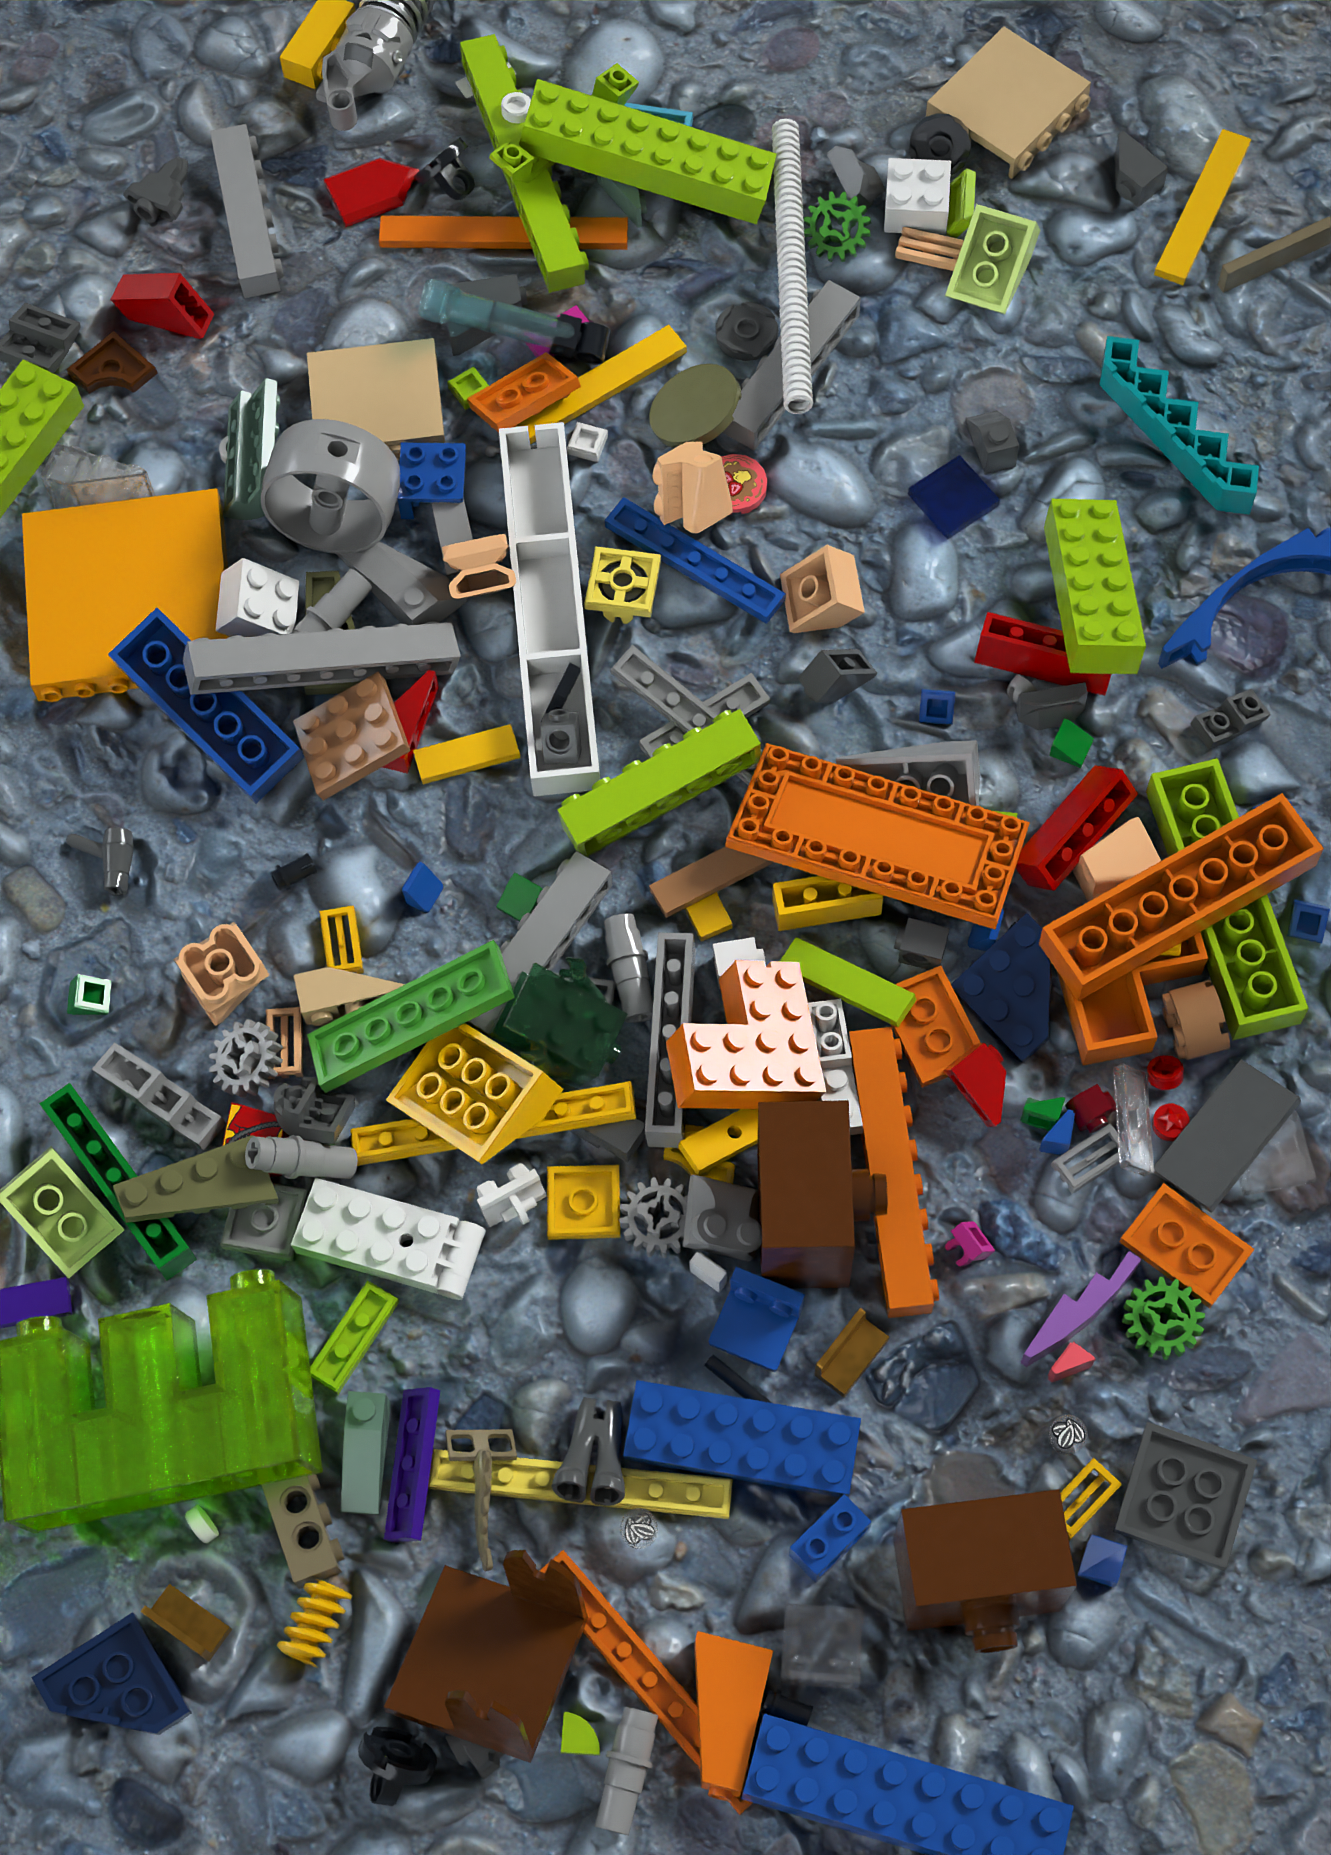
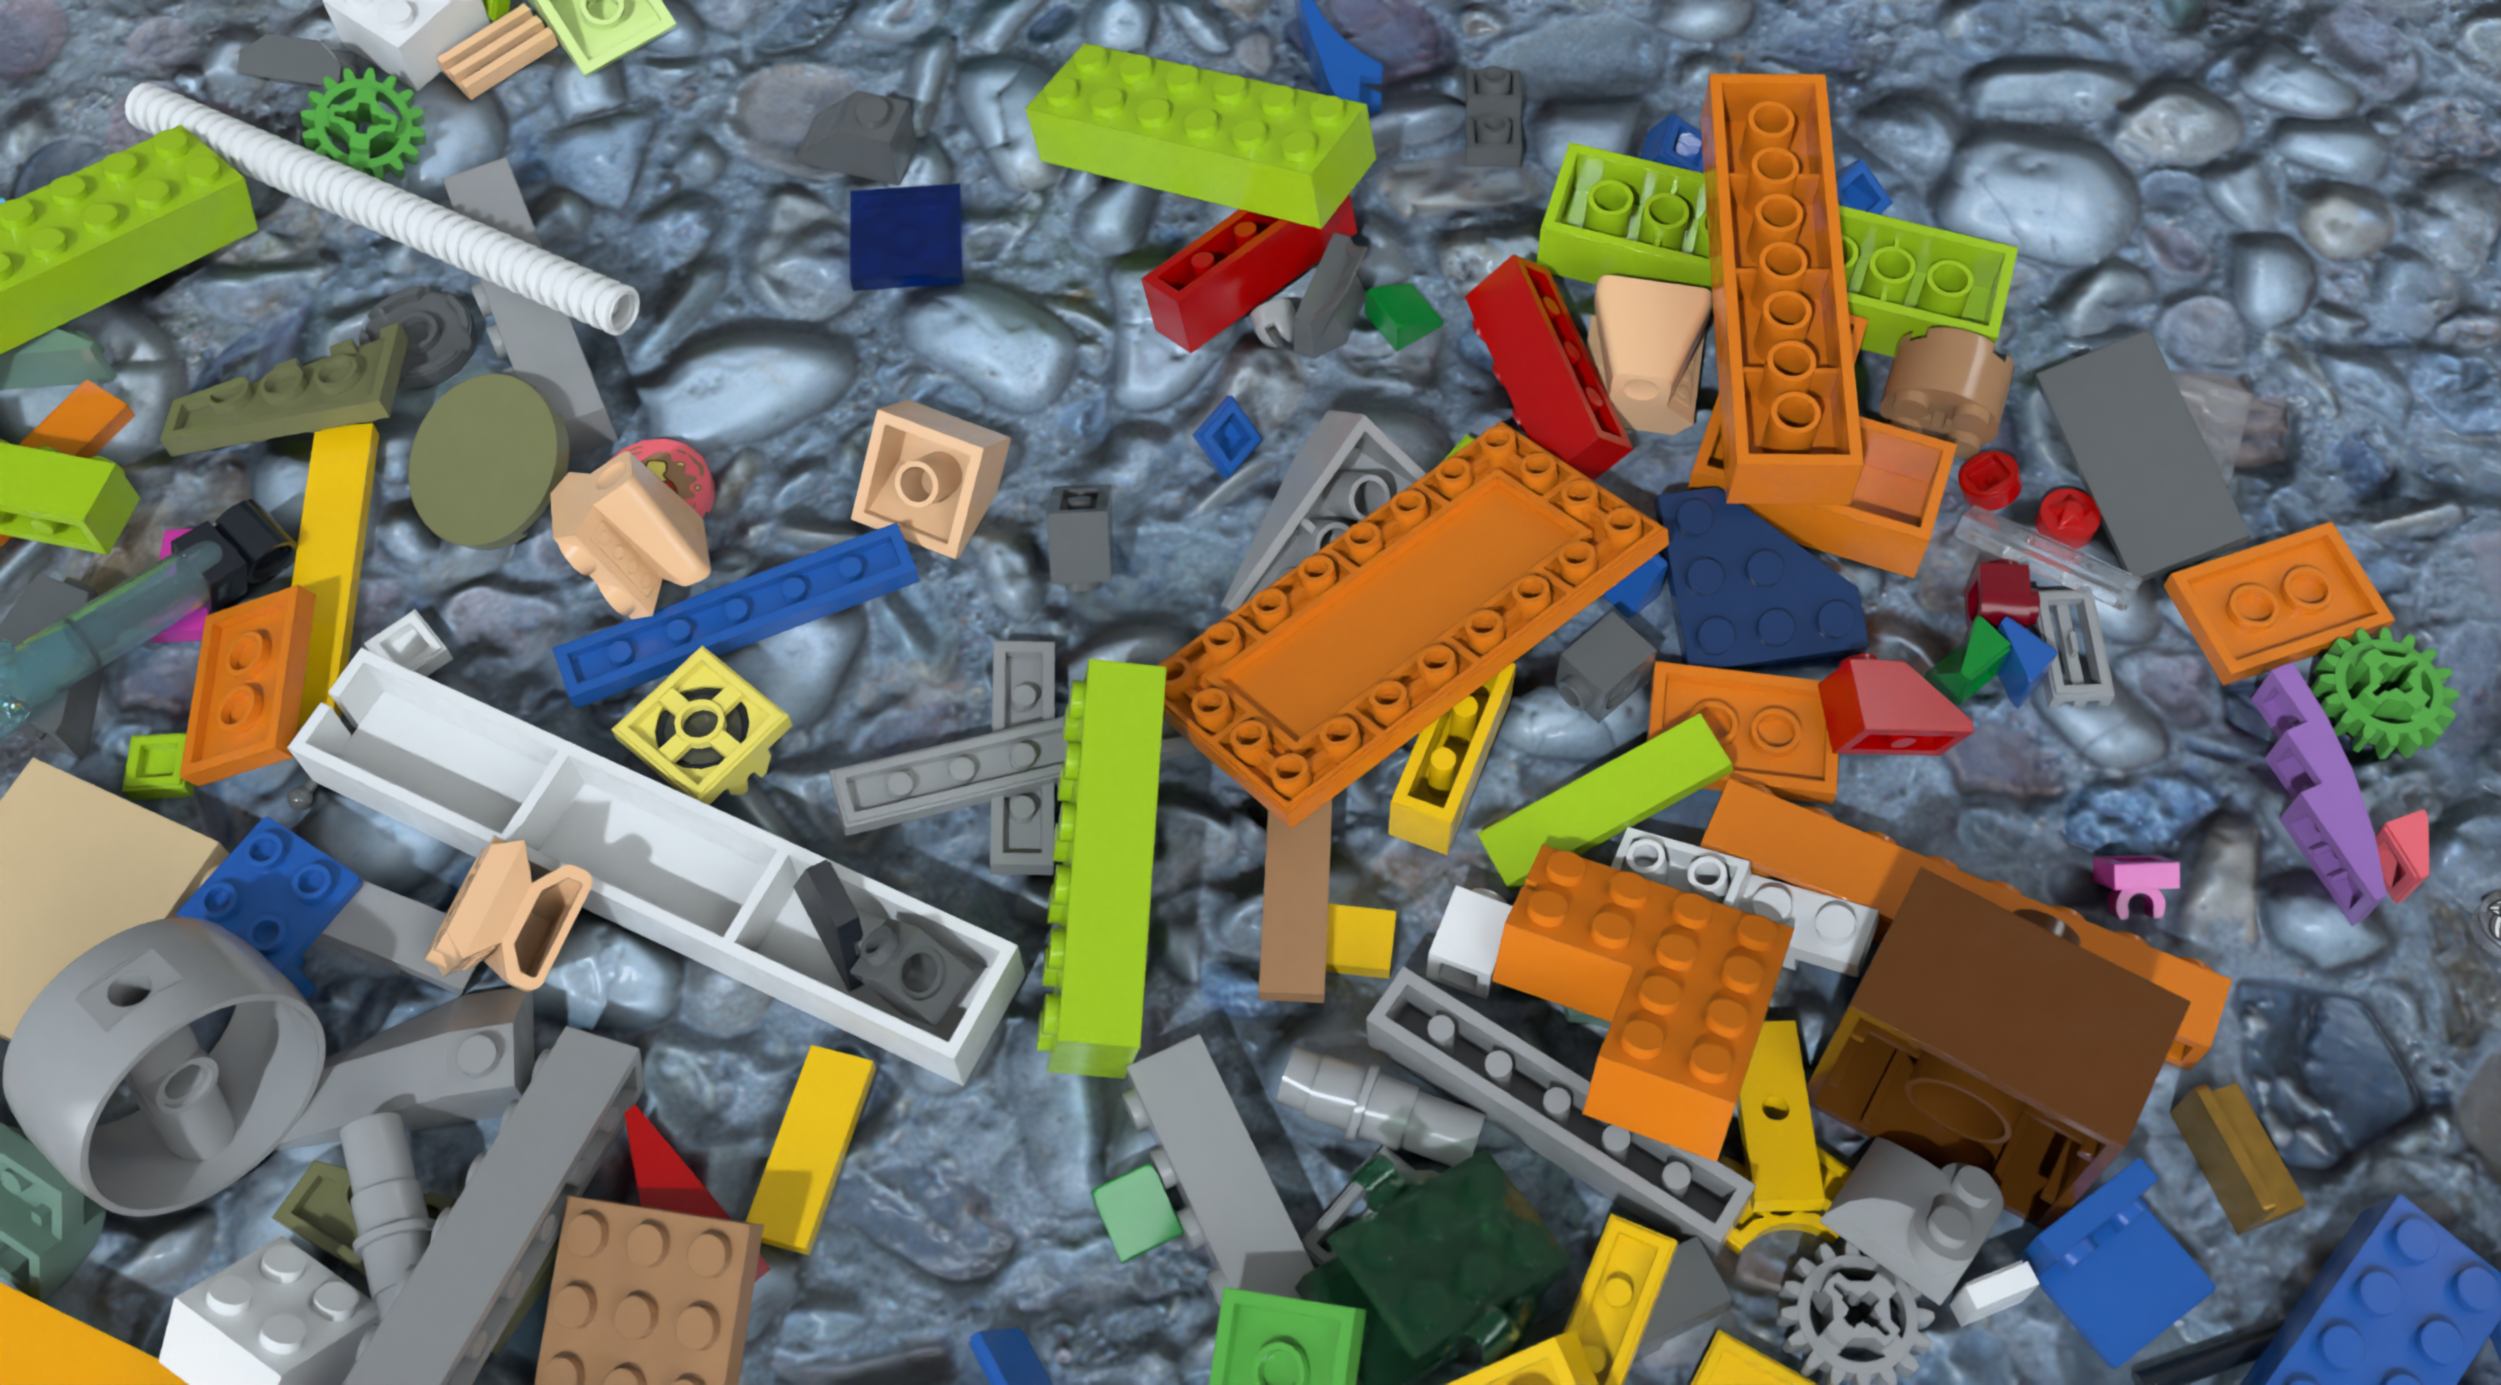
camera: 60 degrees left, 5 degrees down
none -> olive wing [160,322,409,457]

